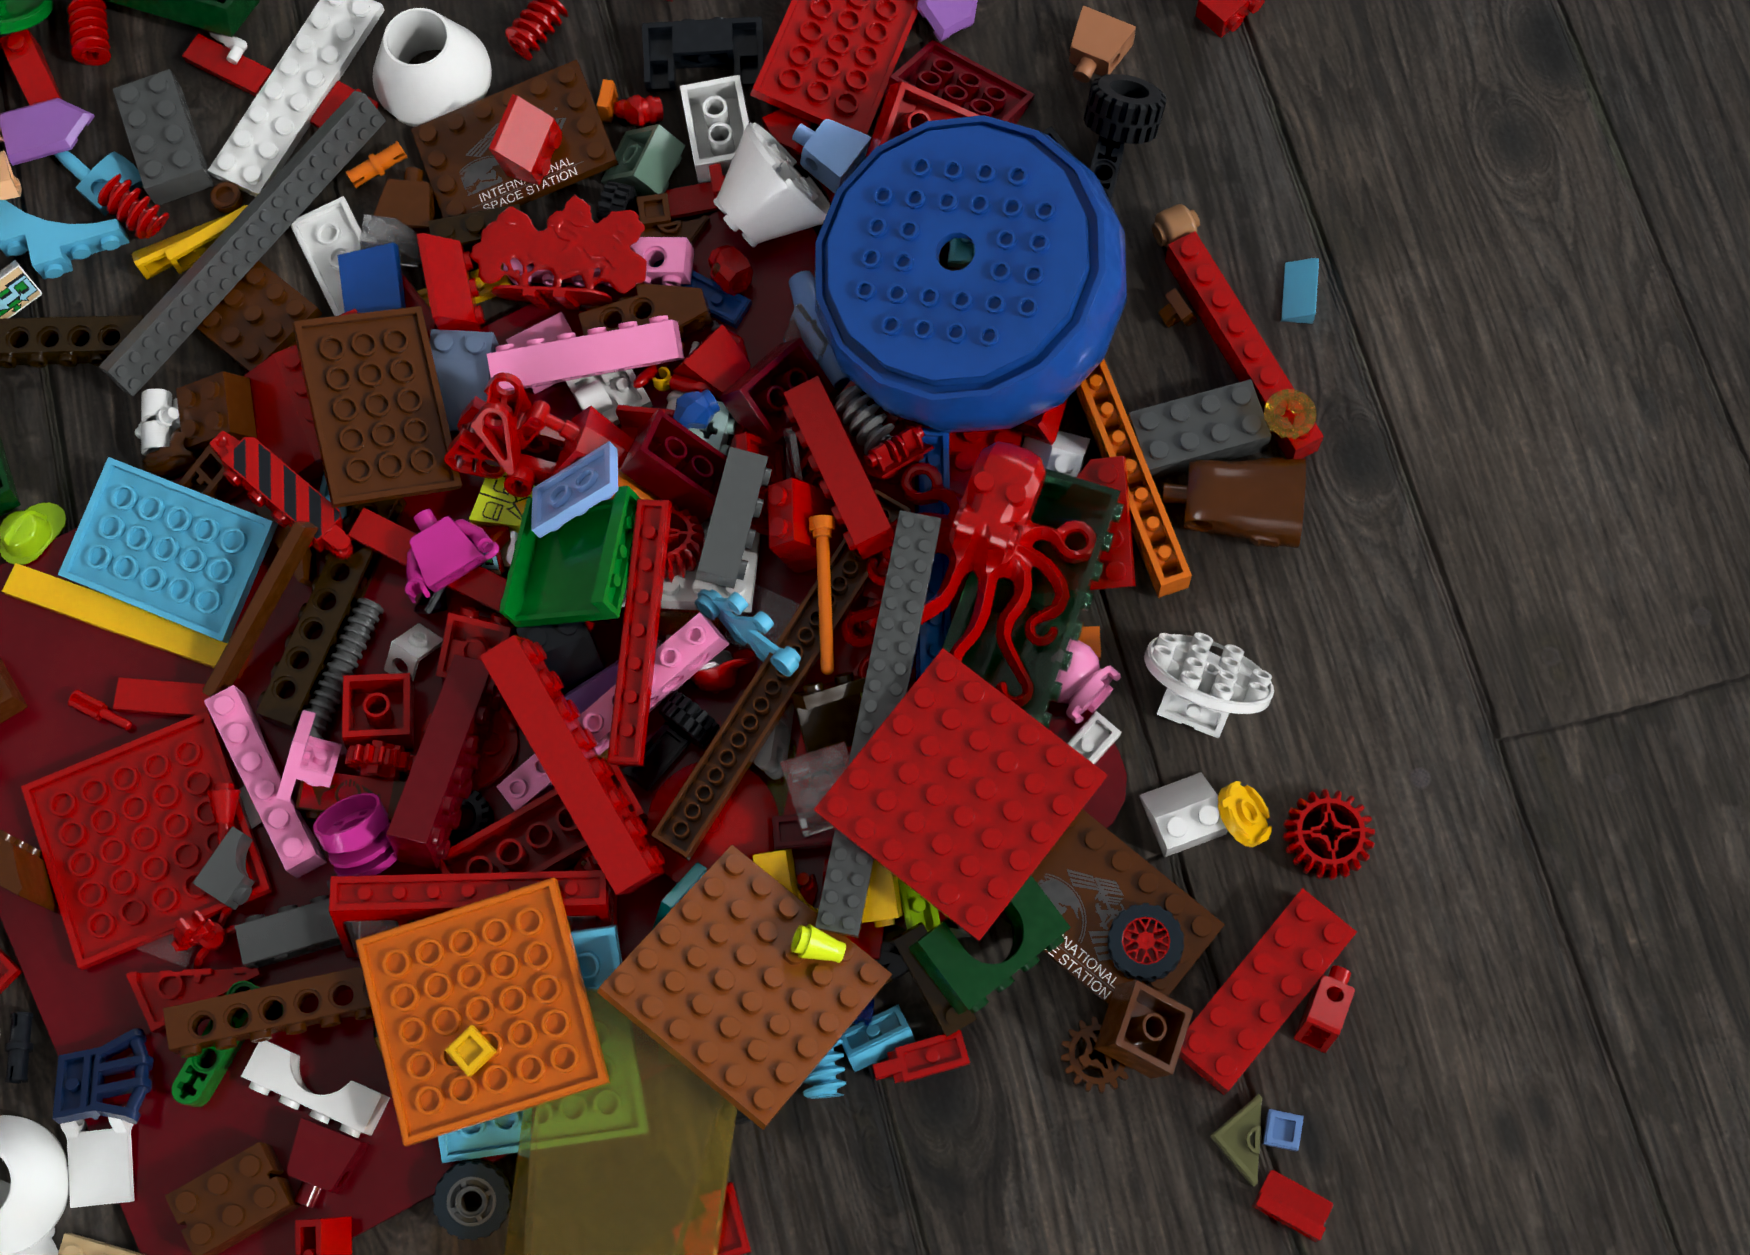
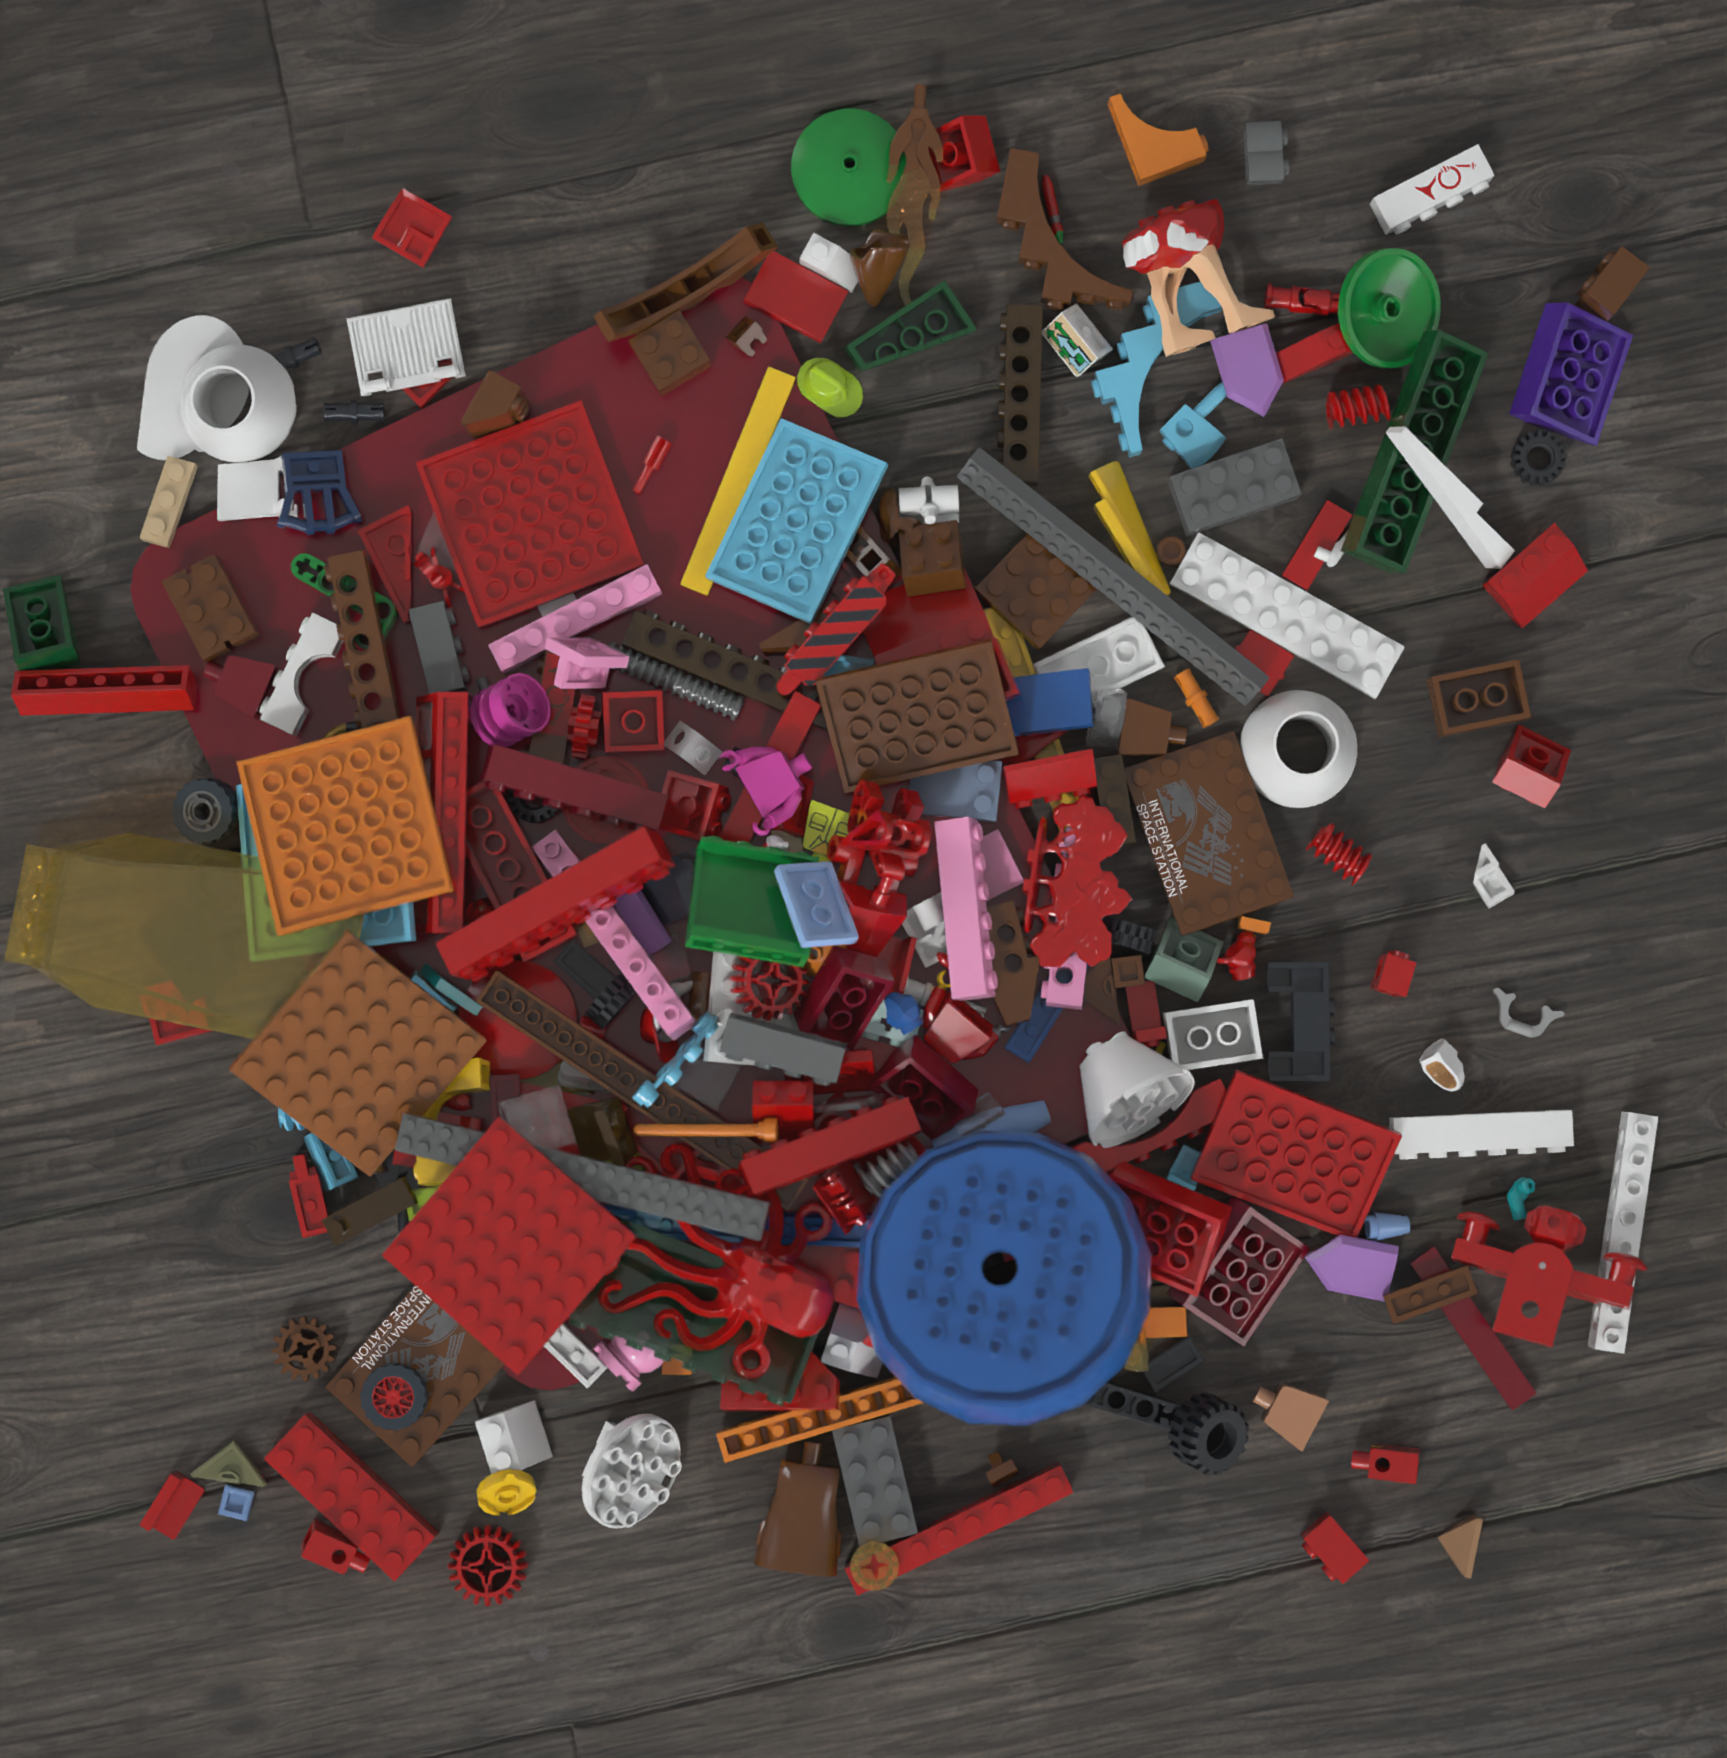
camera: 90 degrees right, 15 degrees up
red piece [97,174,170,239] -> none
red tile [113,677,210,717] -> none
dark grey arch [193,826,255,910] -> none
reddish brown tile [202,522,319,697] -> none
red cone [207,783,241,845] -> none
yellow tile [445,1025,497,1077] -> none
slope [489,94,562,186] -> none
red tile [607,499,672,766] -> none
red rock [708,244,753,296] -> none
neon yellow cone [791,924,846,963] -> none
light blue torso [792,119,872,193] -> none
dark green arch [908,875,1071,1015] -> none
reddish brown brick [1094,980,1193,1079] -> none
medium nougat head [1151,204,1200,248] -> none
medium azure slope [1281,258,1319,324] -> none

